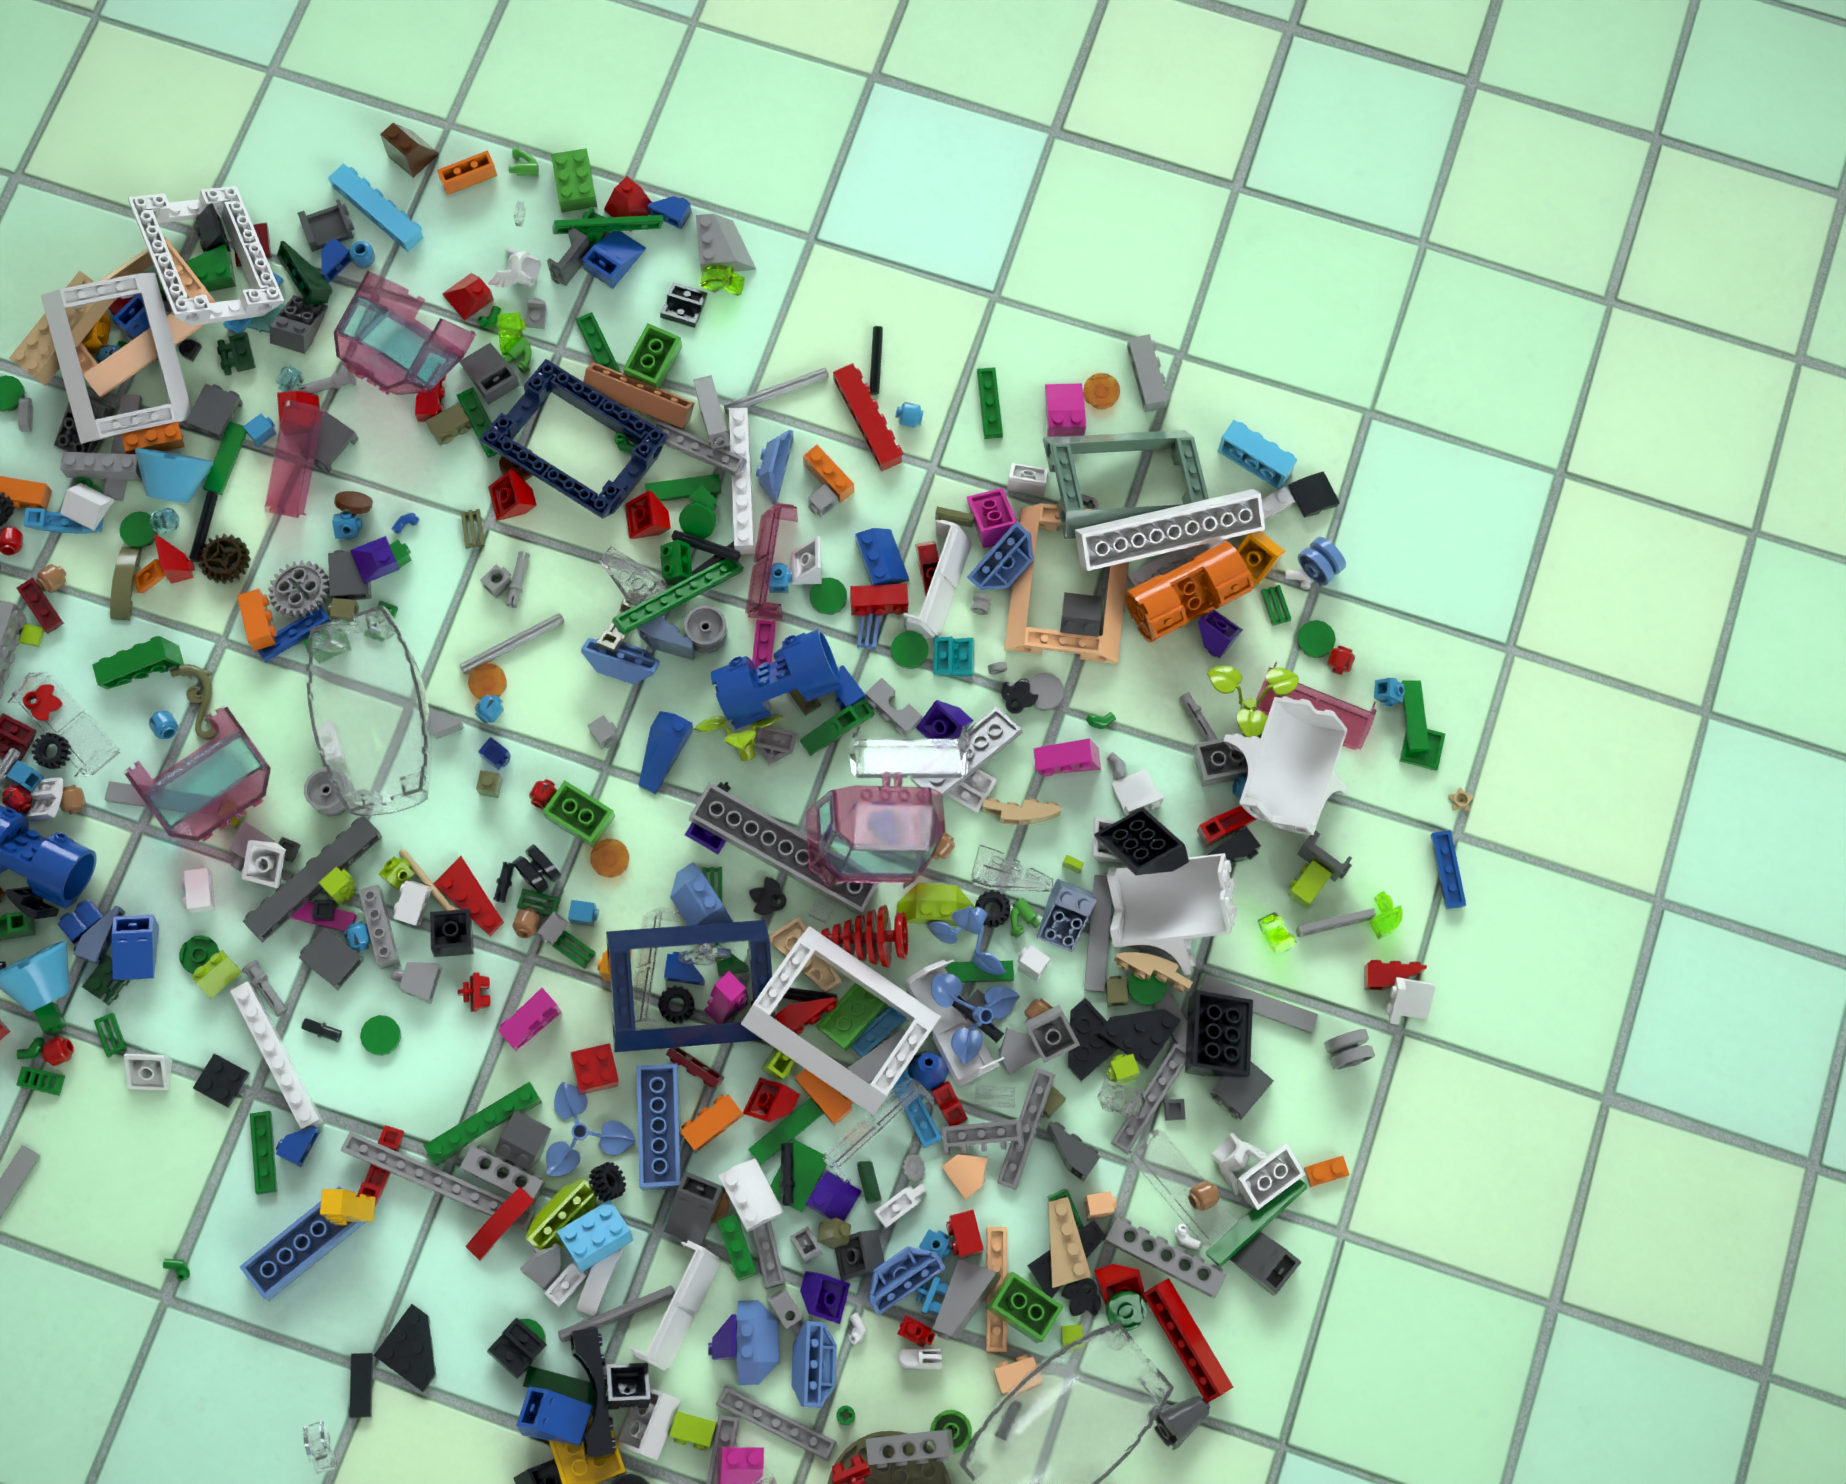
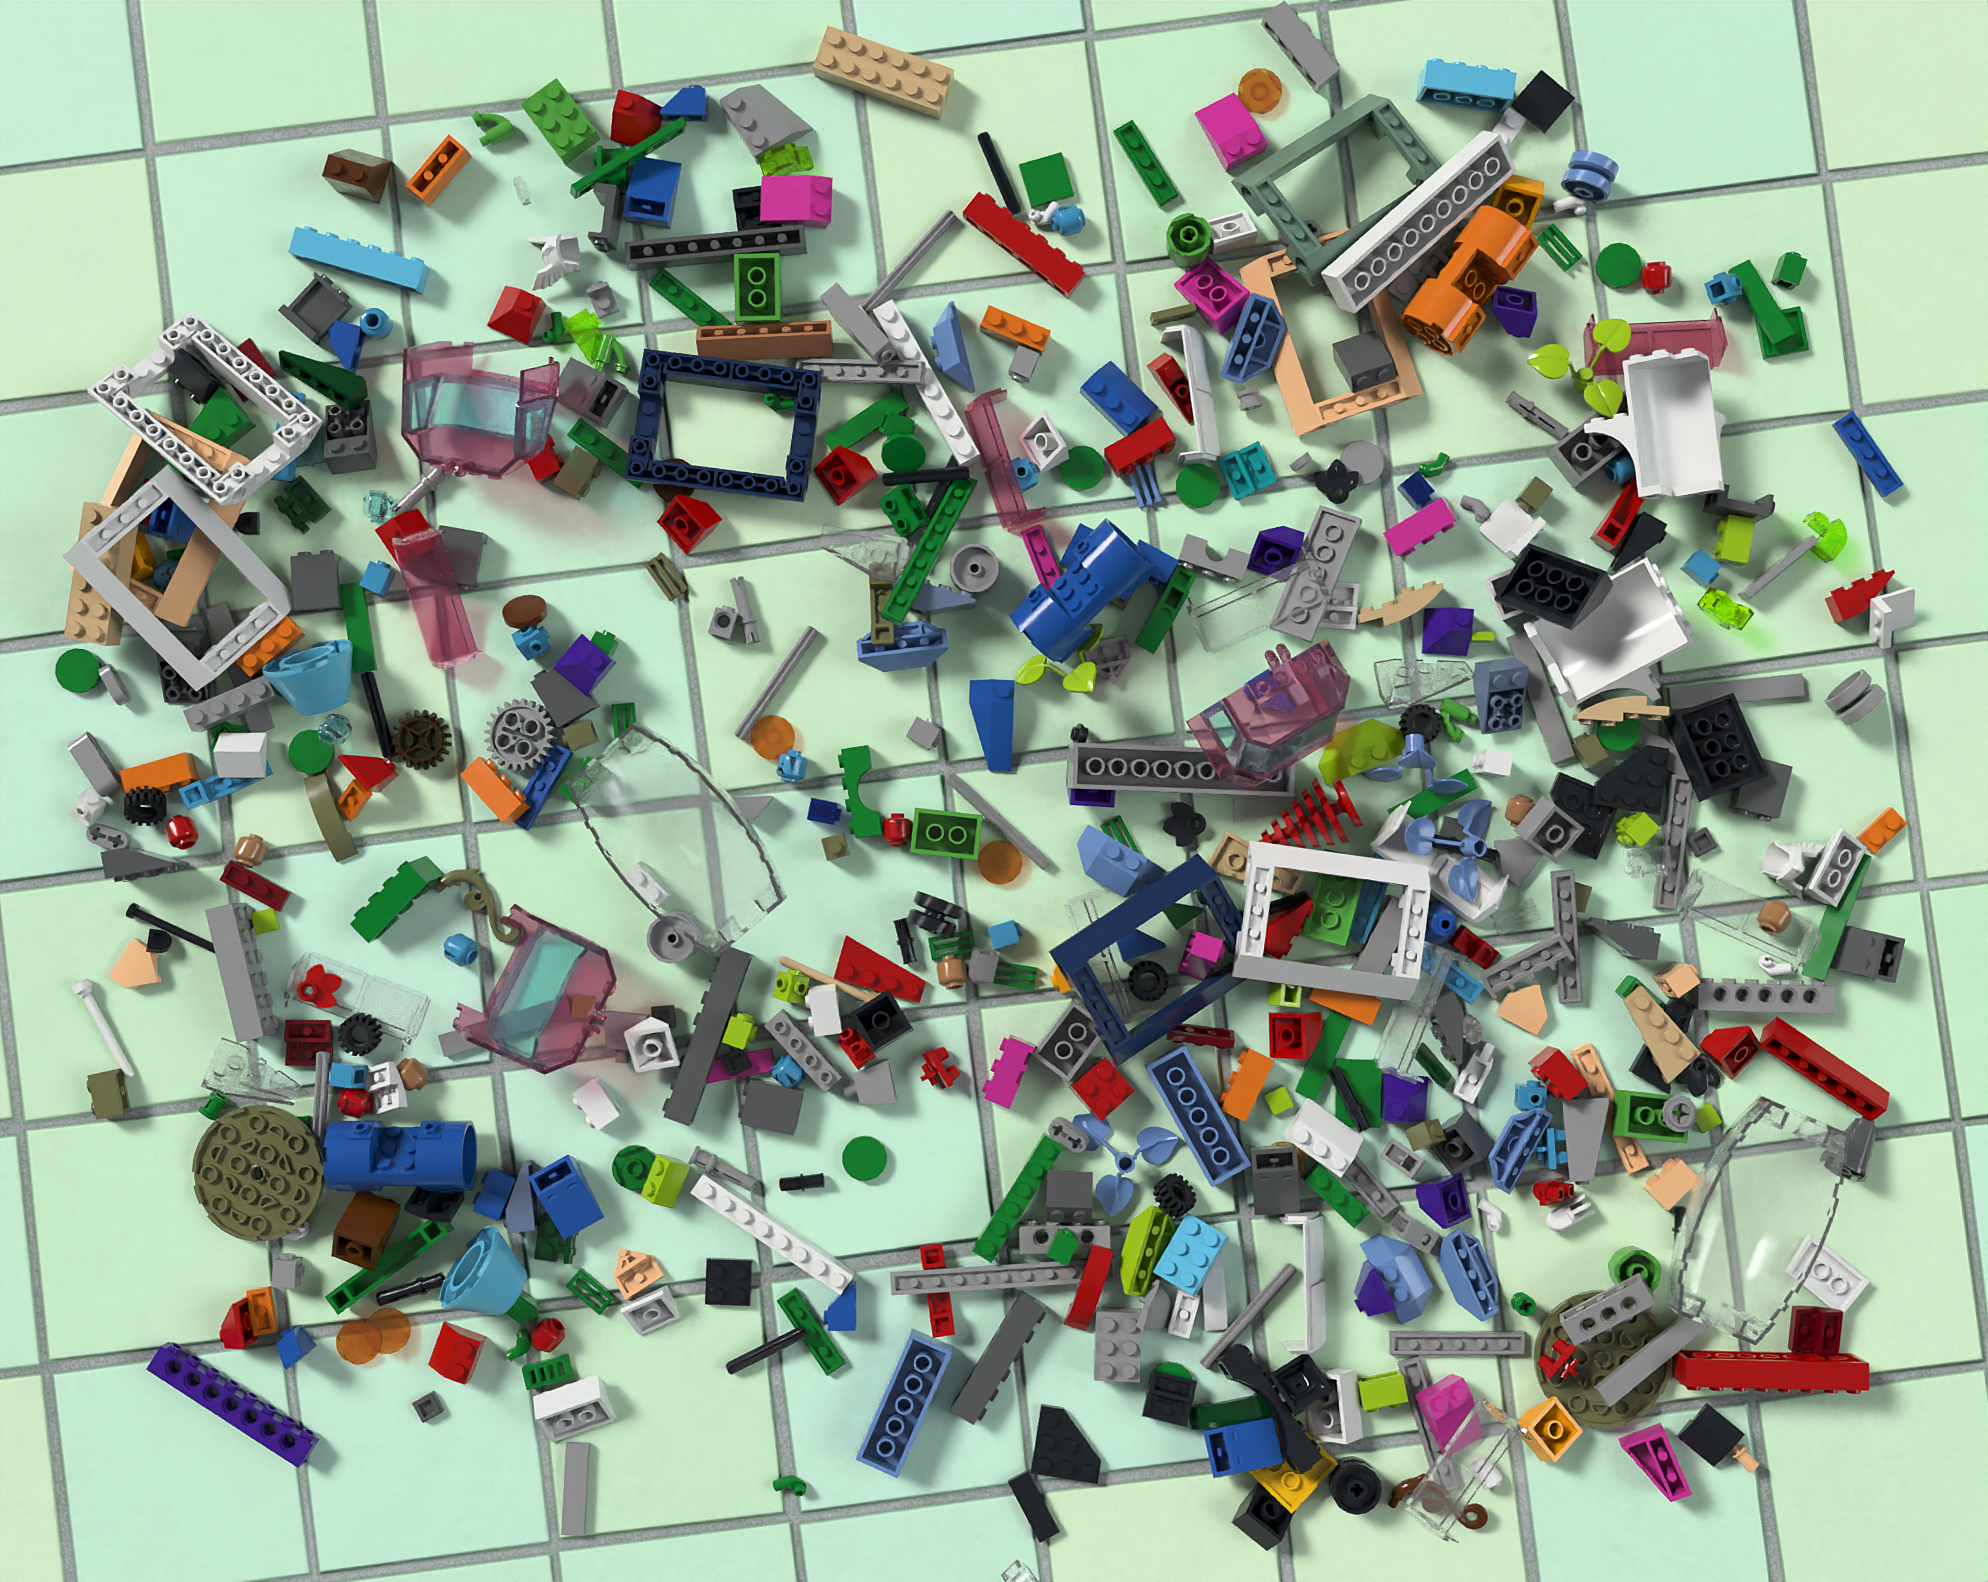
camera: 25 degrees left, 15 degrees up
yellow wedge [320,1189,376,1225] -> none
blue arm [391,513,419,534] -> none
clear plate [678,943,731,966] -> none
green tile [1106,1291,1147,1331] -> none
tan plate [1448,787,1473,811] -> none
none -> white slope [533,1375,616,1442]
none -> light nougat slope [613,1248,666,1300]
none -> dark grey brick [624,225,808,271]
none -> black axle [726,1325,808,1375]
none -> dark pink slope [760,175,833,229]
none -> tan brick [813,26,954,120]
none -> red hips [837,1027,876,1070]
none -> green arch [838,745,883,838]
none -> light grey axle [946,773,1051,870]
none -> dark grey brick [950,1290,1046,1425]
none -> green tile [1019,152,1074,209]
none -> white arm [1029,201,1061,226]
none -> light grey brick [1032,999,1100,1082]
none -> green brick [1046,1227,1079,1266]
none -> light grey beam [1048,1117,1089,1153]
none -> light grey brick [1093,1307,1141,1382]
none -> bright green brick [1166,213,1212,267]
none -> lime tile [1264,1085,1294,1116]
none -> clear blue brick [1397,471,1435,509]
none -> dark purple slope [1421,607,1474,656]
none -> dark grey slope [1421,989,1464,1065]
none -> olive brick [1515,476,1553,514]
none -> light grey gear [1661,1095,1697,1132]
none -> dark azure brick [1680,549,1722,586]
none -> green brick [1771,252,1808,290]

